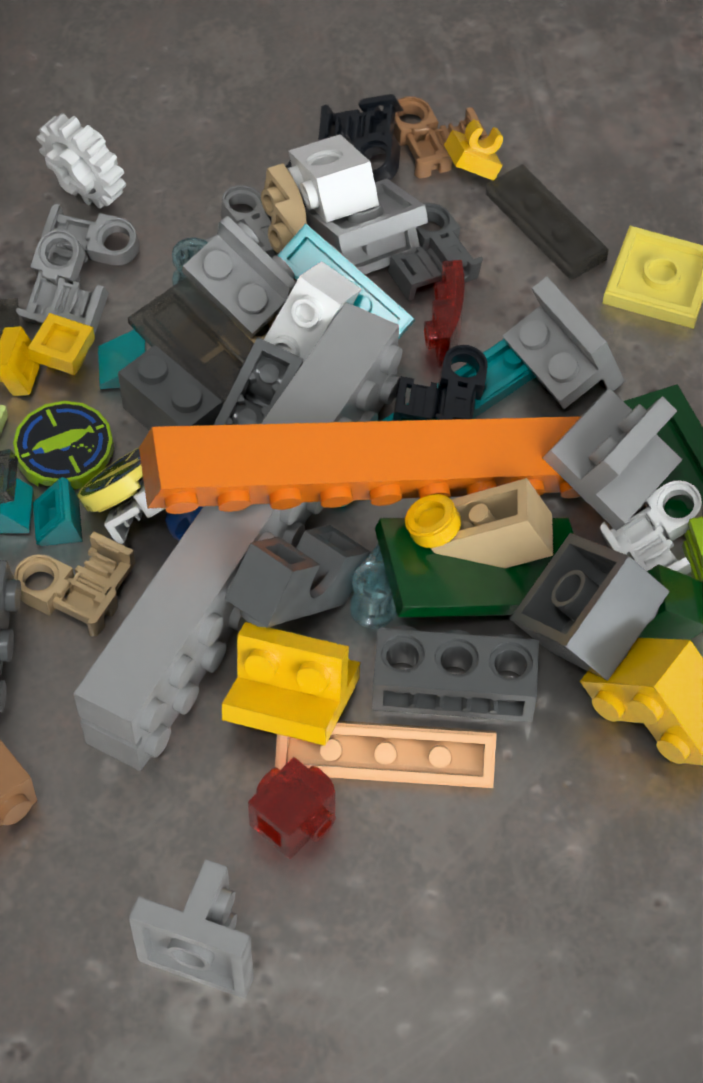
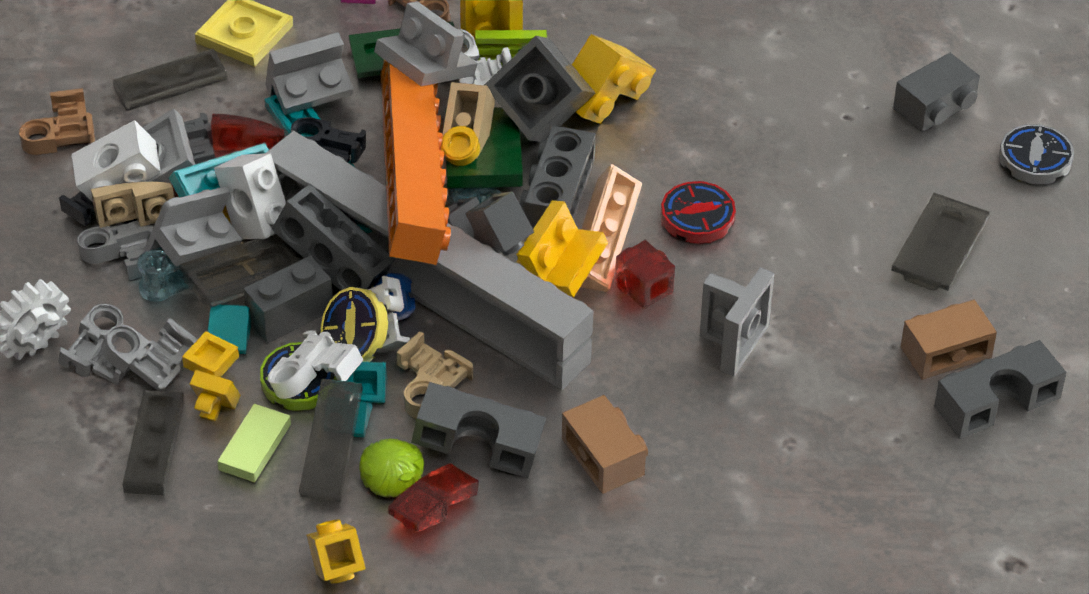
camera: 80 degrees left, 10 degrees down
black piece [318,94,404,182] -> none
yellow tile [444,119,503,181] -> none
none -> white piece [268,331,363,399]
none -> tile [661,181,736,244]

